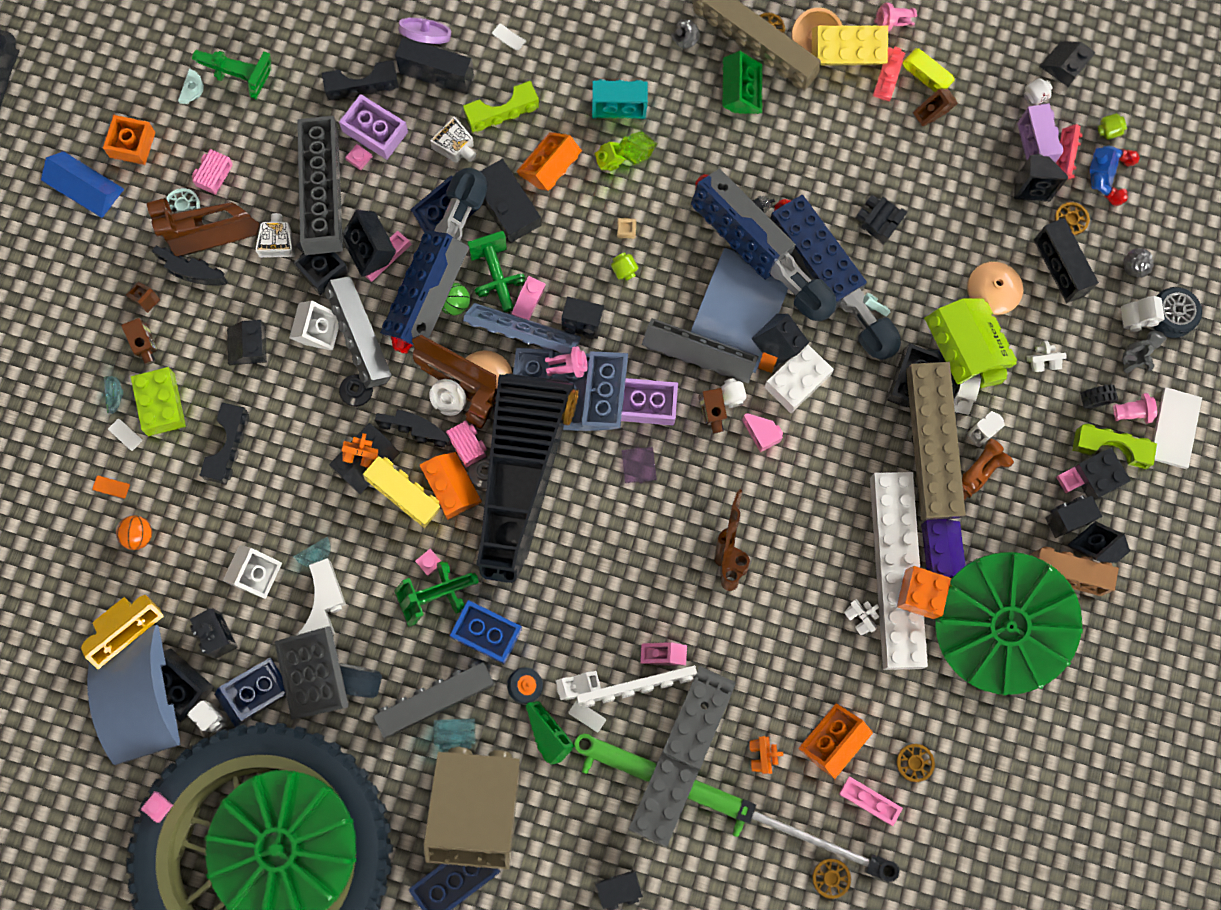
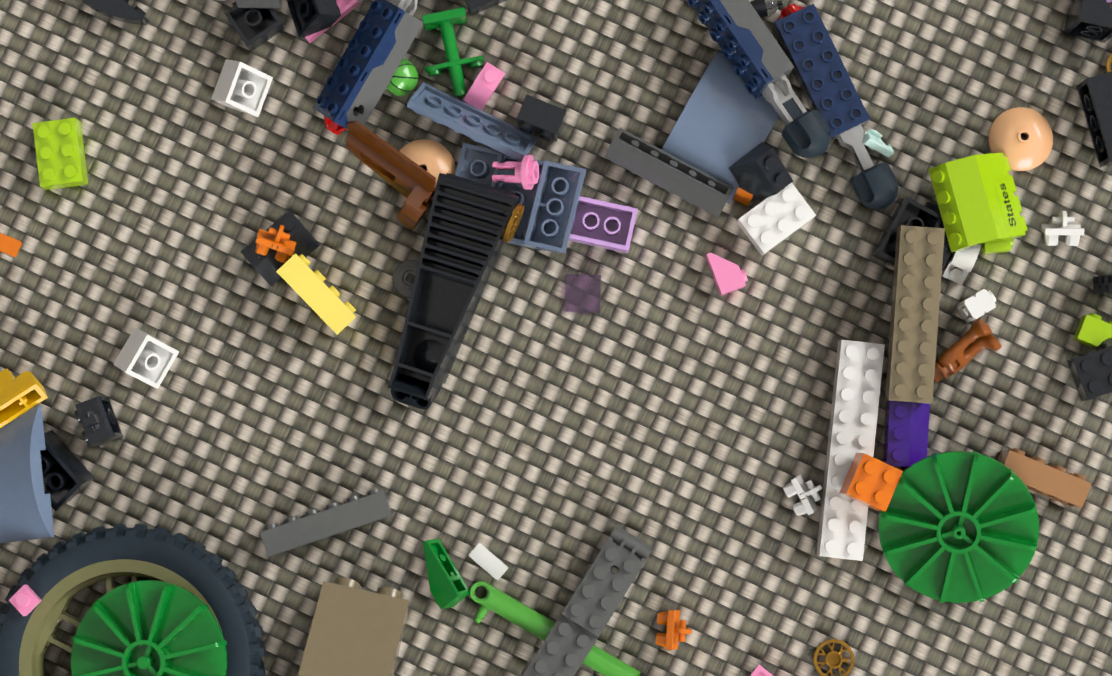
camera: 15 degrees right, 10 degrees up
clear light blue plate [104,376,123,414] -> none
white sticker [108,419,142,451] -> none
orange piece [116,515,153,550] -> none
reddish brown torso [121,318,157,365] -> none
reddish brown slope [126,281,160,313] -> none
white brick [188,701,227,733] -> none
black arch [199,402,249,485] -> none
dark blue slope [214,658,286,728] -> none
black slope [227,320,267,366] -> none
dark grey plate [274,626,349,720] -> none
clear light blue plate [293,537,331,567] -> none
white arch [297,558,346,635] -> none
brick [325,276,392,389] -> none
black piece [339,374,373,407] -> none
black wheel [339,663,382,698] -> none
black slope [375,409,451,448] -> none
green piece [394,561,479,627] -> none
bright pink plate [415,549,441,577] -> none
orange slope [420,452,482,520] -> none
white tile [429,379,467,416] -> none
clear light blue brick [434,719,476,749] -> none
bright pink brick [446,421,487,468] -> none
blue brick [450,600,522,665] -> none
black wheel [507,667,543,704] -> none
white brick [556,671,601,701] -> none
white plate [577,665,697,708] -> none
lime head [611,252,638,281] -> none
tan tile [617,218,636,239] -> none
bright pink slope [640,642,687,666] -> none
reddish brown torso [698,388,727,434] -> none
reddish brown panel [714,489,750,591] -> none
white head [720,378,747,408] -> none
orange slope [798,703,873,779] -> none
black hips [855,195,908,244] -> none
black brick [1045,495,1103,538] -> none
bright pink plate [1056,467,1085,493] -> none
black slope [1068,521,1130,563] -> none

